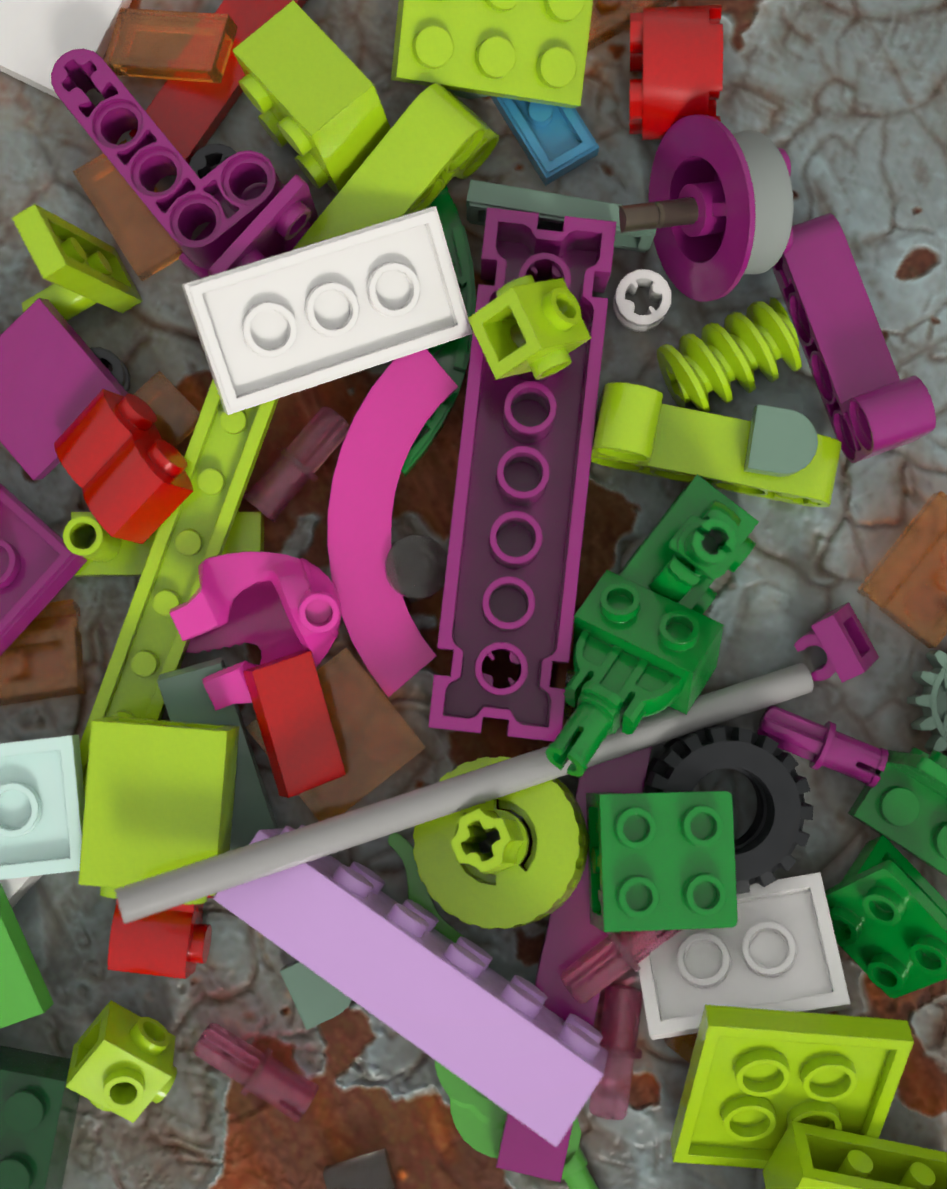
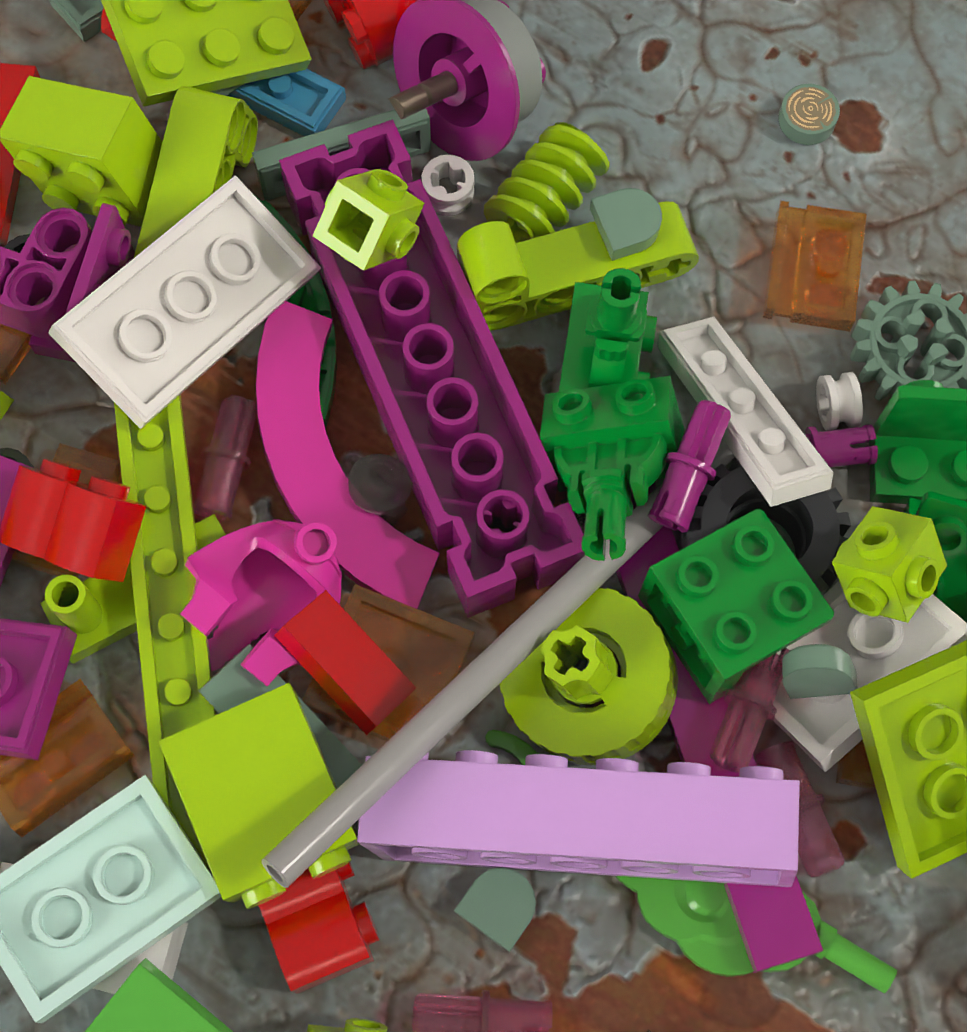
camera: 30 degrees left, 15 degrees down
magenta beam [772,213,936,463] -> none
magenta tile [794,602,879,683] -> none
none -> magenta axle [648,400,731,532]
none -> white tile [658,317,833,507]
none -> sand green tile [782,644,858,699]
none -> white bush [816,372,863,430]
none -> lime brick [832,506,947,623]

